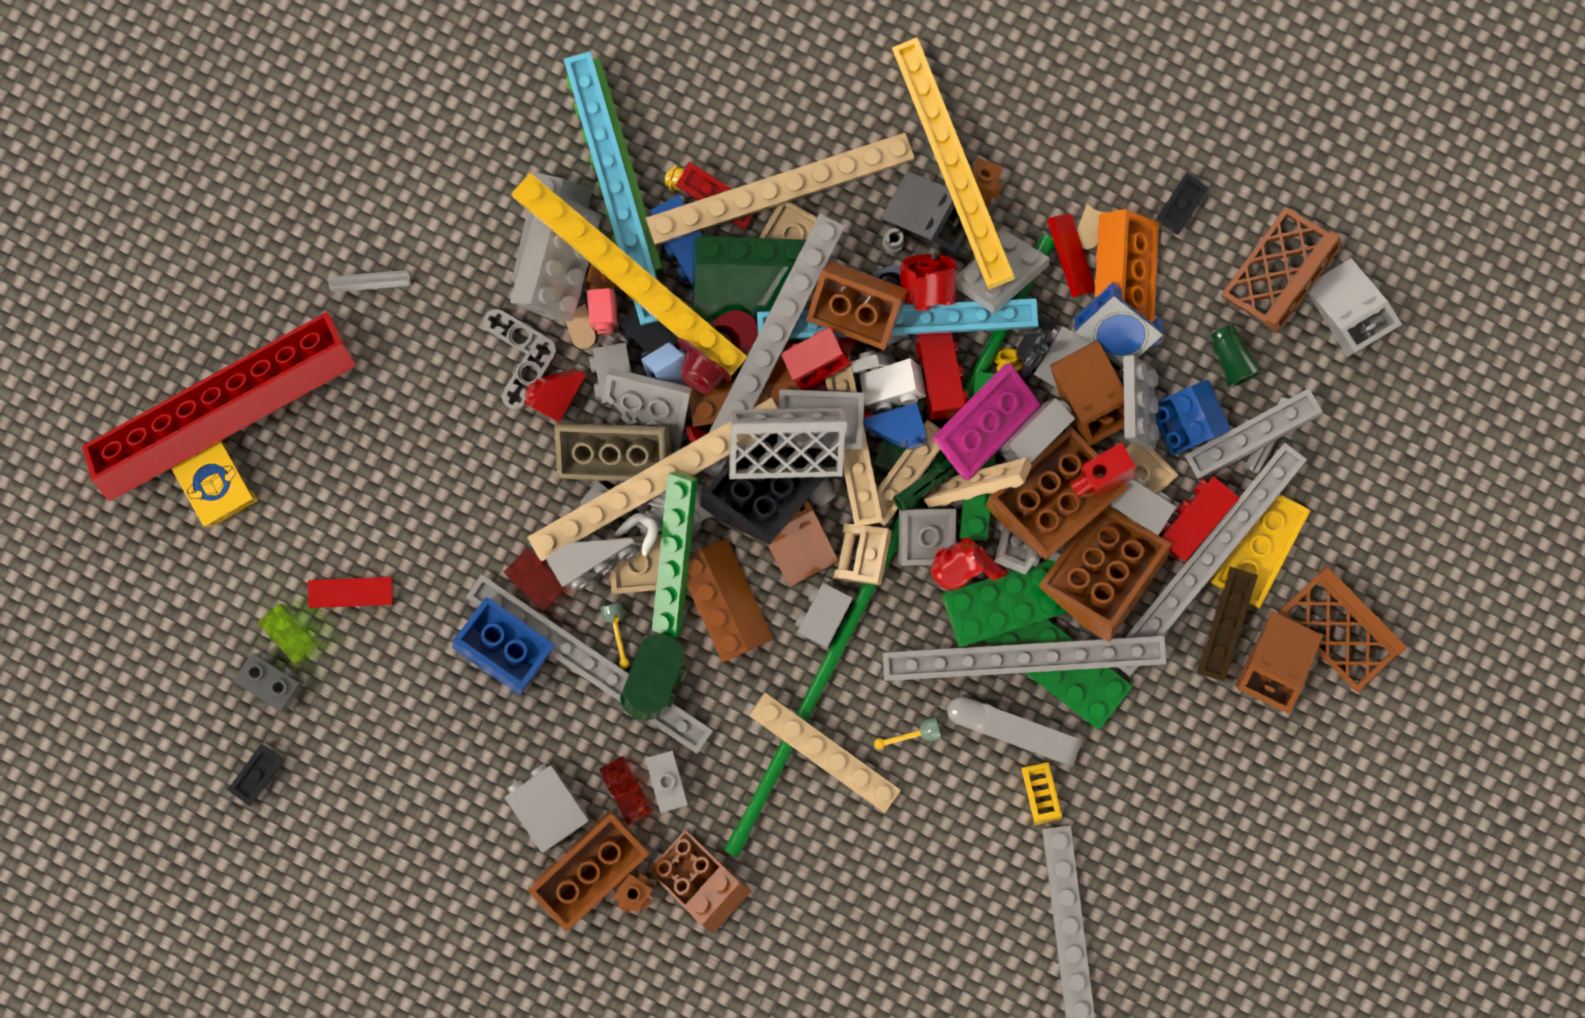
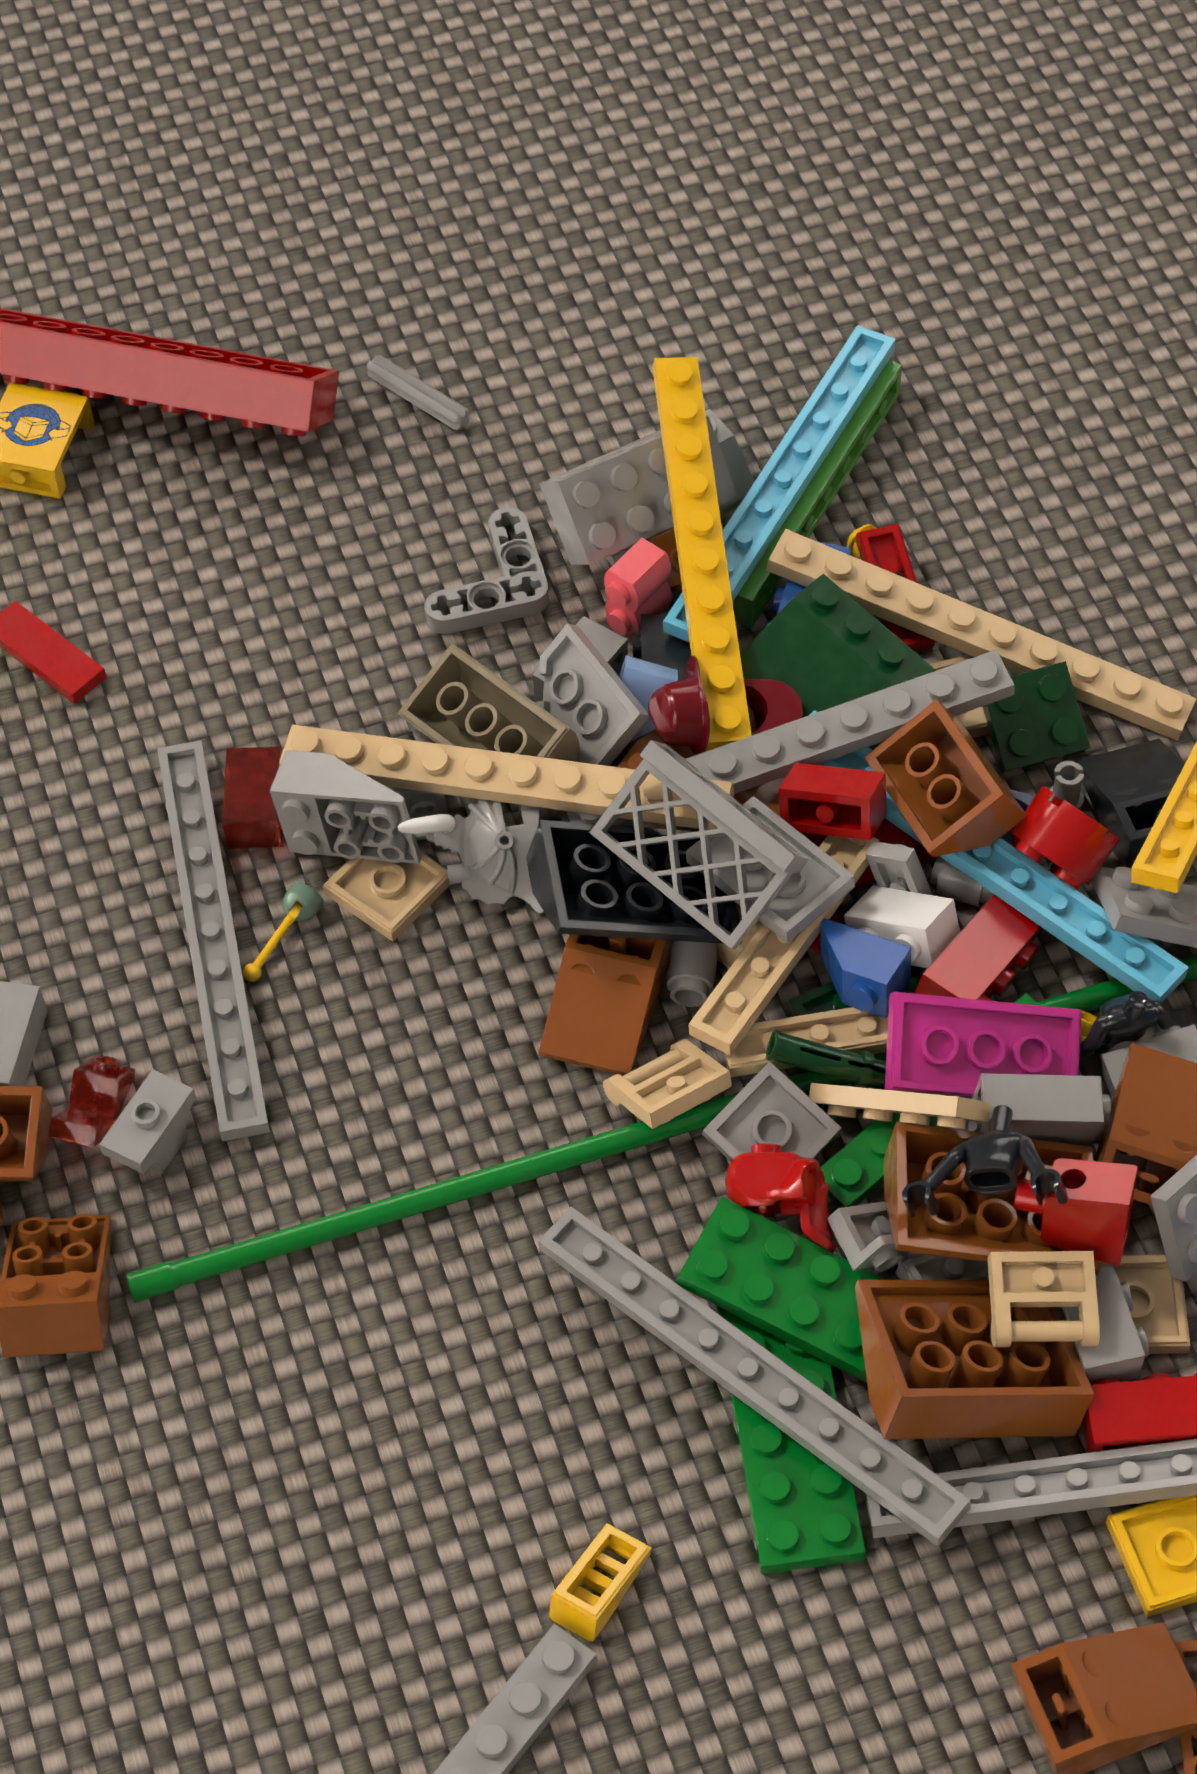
camera: 50 degrees right, 30 degrees down
blue slope [452,596,555,696] -> none
red slope [523,368,586,422] -> none
tan piece [565,303,596,349] -> none
dark green brick [620,634,686,721] -> none
plate [652,471,698,638] -> none
dark orange slope [687,539,773,663] -> none
tan plate [749,692,901,813] -> none
light grey brick [795,583,853,648] -> none
hinge [874,717,942,750] -> none
light grey piece [947,696,1083,767] -> none
dark brown plate [1196,566,1258,681] -> none
none -> black piece [902,1105,1068,1217]
none -> dark green plate [982,661,1091,773]
none -> tan plate [987,1251,1100,1347]

